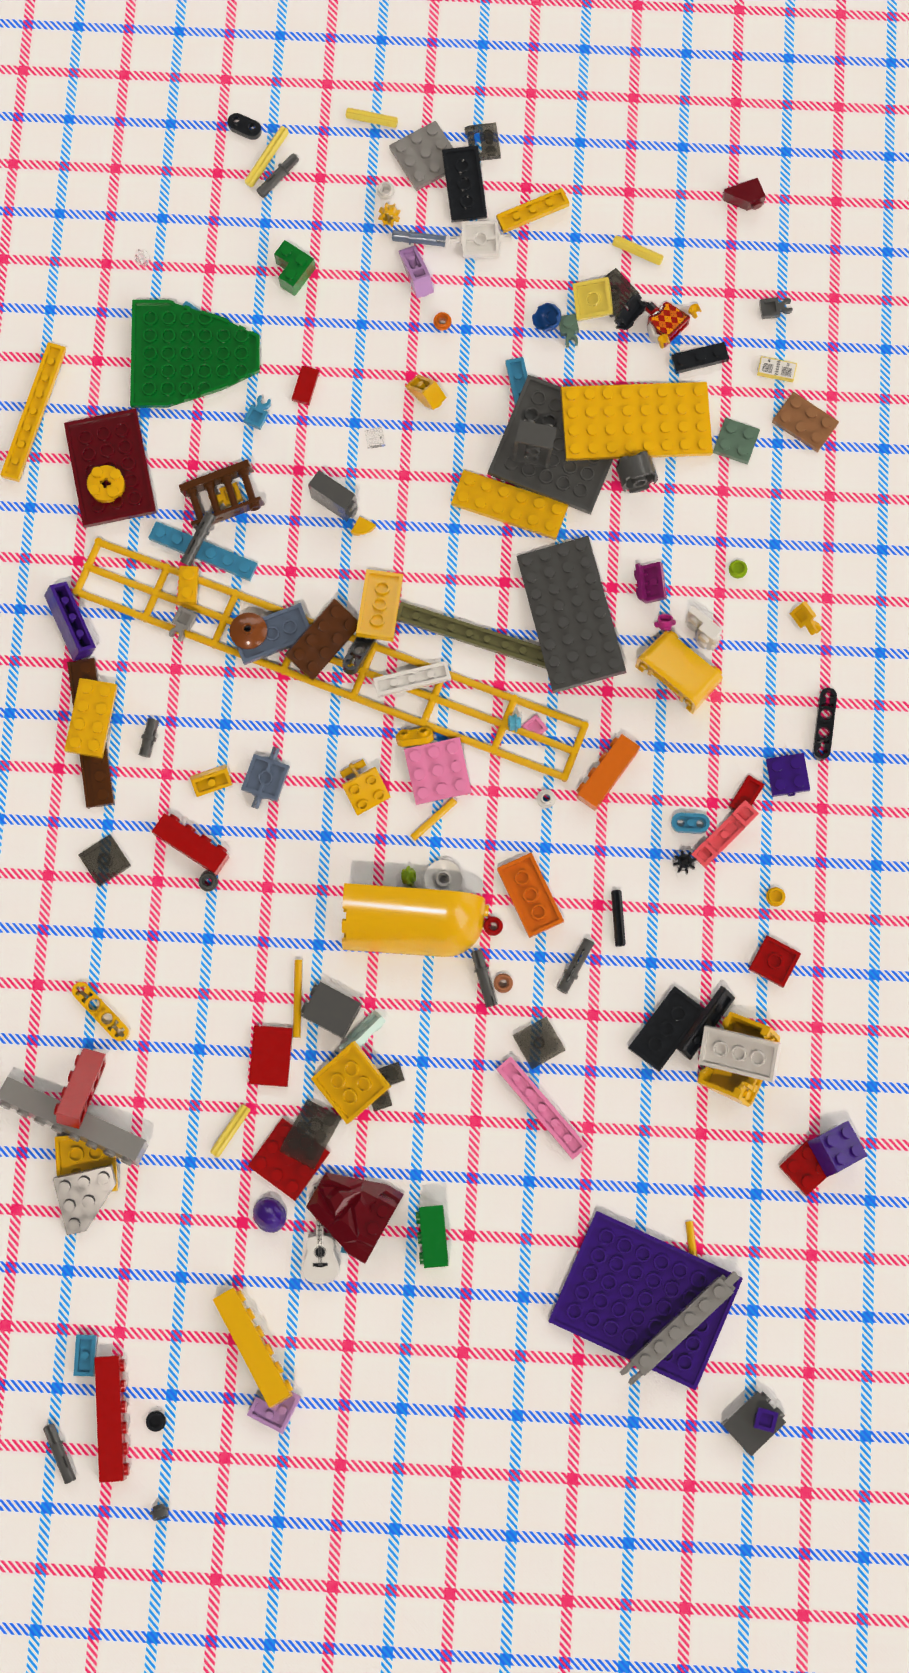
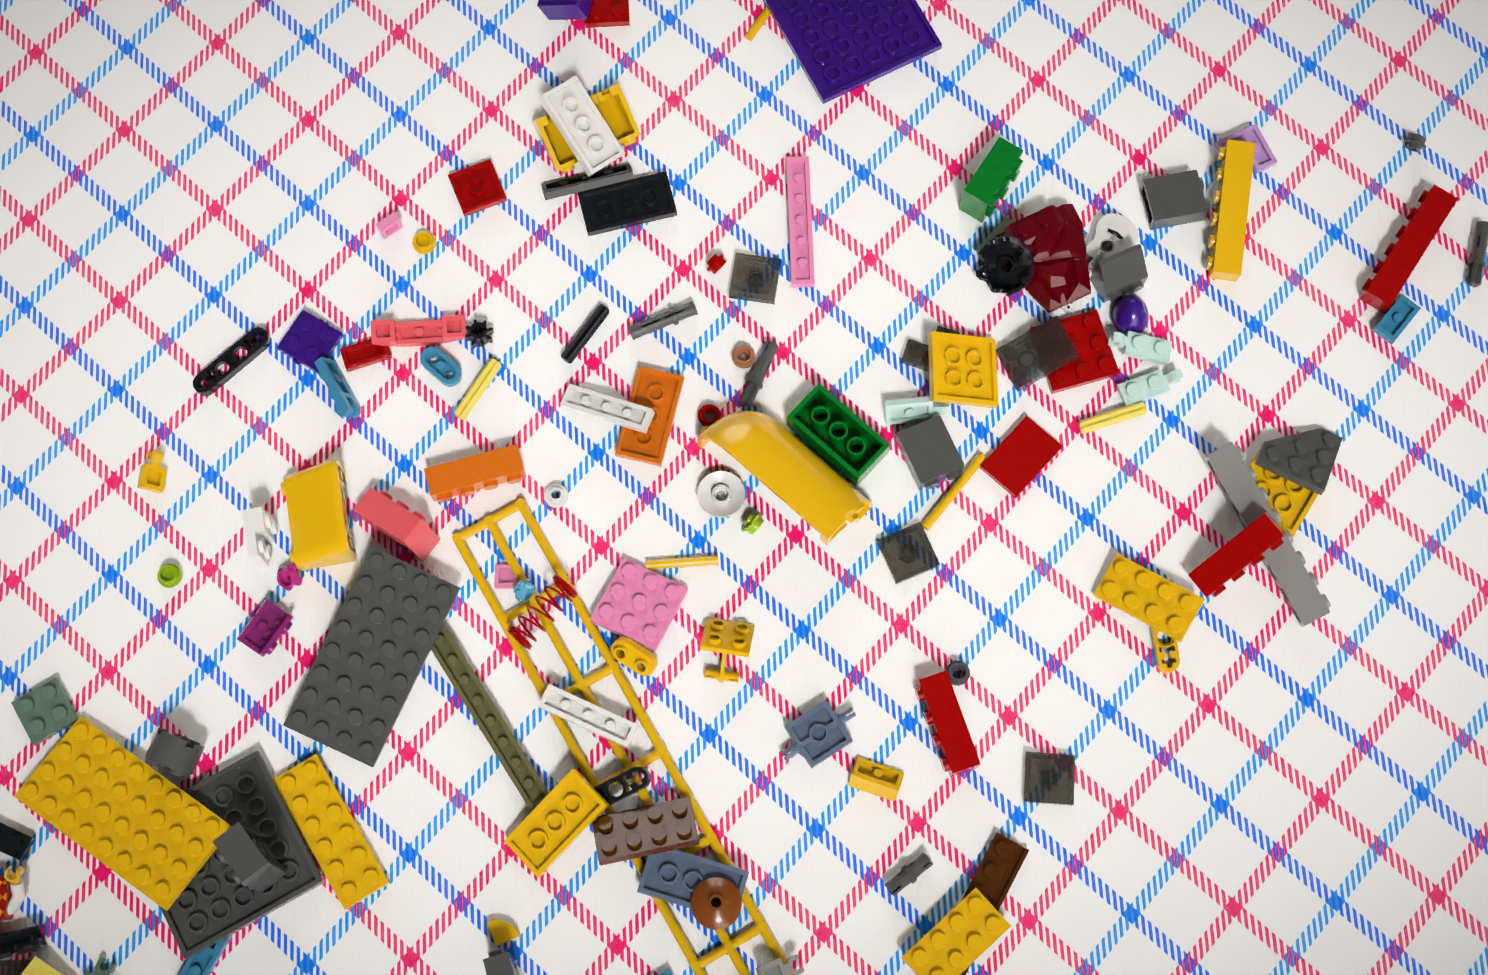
camera: 145 degrees left, 5 degrees down
black plate [146,1411,166,1432] -> none
none -> dark azure plate [314,357,361,419]
none -> coral wedge [353,487,441,562]
none -> bright pink tile [375,211,403,239]
none -> light yellow axle [454,358,501,420]
none -> red piece [507,575,578,650]
none -> white plate [560,383,655,434]
none -> red plate [706,253,727,275]
none -> green brick [786,383,890,487]
none -> clear smoke plate [876,522,940,585]
none -> black plate [976,235,1035,296]
none -> dark grey slope [1090,244,1148,303]
none -> yellow plate [1093,553,1205,643]
none -> light aqua plate [1107,331,1172,366]
none -> light aqua plate [1116,368,1184,407]
none -> dark grey brick [1139,170,1210,230]

